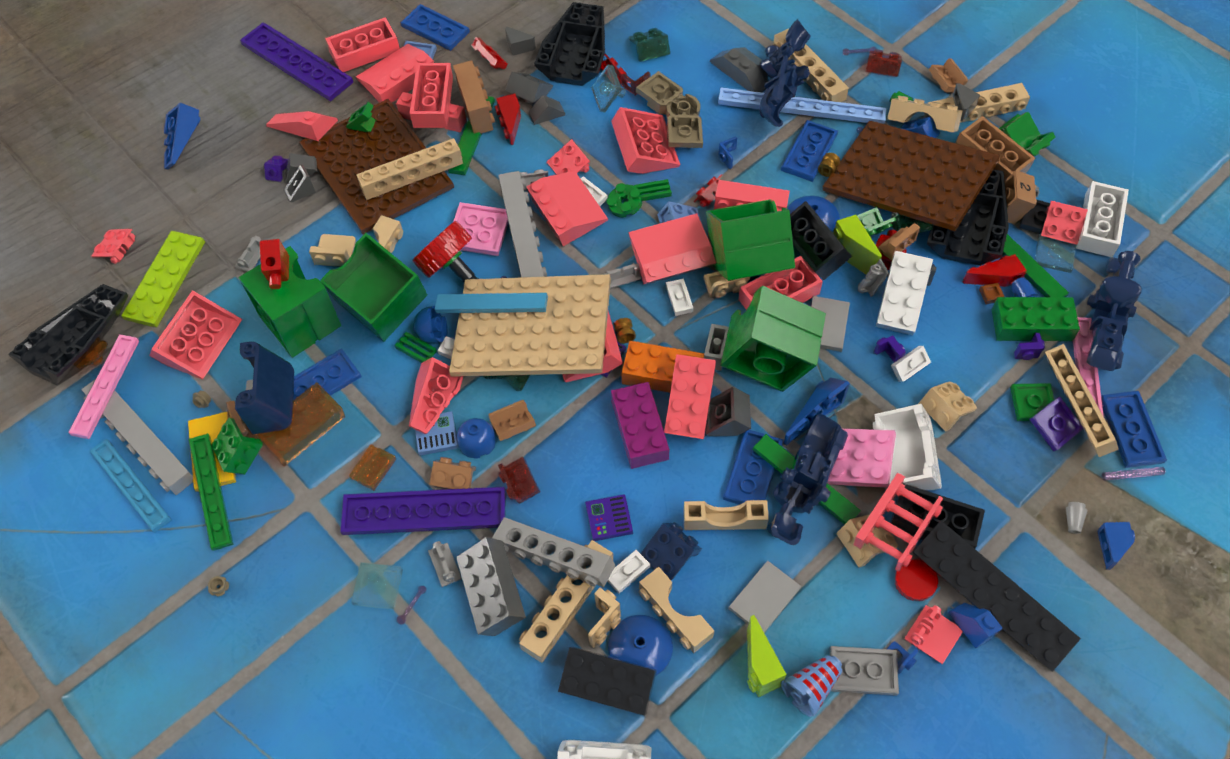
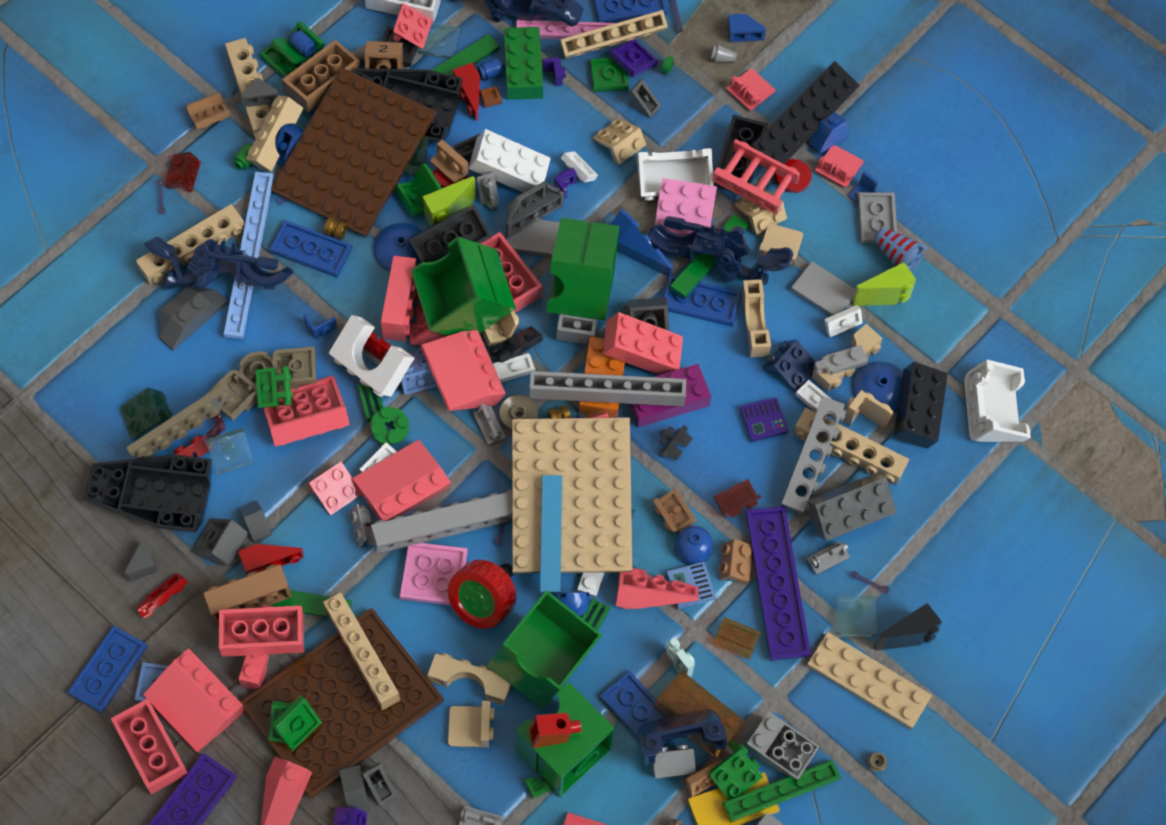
camera: 100 degrees left, 5 degrees up
none -> dark tan plate [126,383,240,458]
none -> green plate [255,367,293,409]
none -> green tile [271,695,322,751]
none -> blue brick [289,31,316,57]
none -> white arch [329,315,414,397]
none -> black hinge [490,326,543,363]
none -> dark tan dish [499,395,538,429]
none -> dark grey wedge [506,181,564,238]
none -> light grey brick [530,371,686,406]
none -> dark grey slope [629,79,662,118]
none -> clear smoke hips [658,425,693,461]
none -> green tile [661,56,675,74]
none -> light aqua plate [666,638,695,681]
none -> coral hinge [726,68,776,111]
none -> light grey slope [745,711,820,780]
none -> tan bracket [758,224,803,267]
none -> tan plate [807,632,932,730]
none -> light grey hinge [814,345,868,375]
none -> white plate [824,305,863,337]
none -> black slope [873,603,942,651]

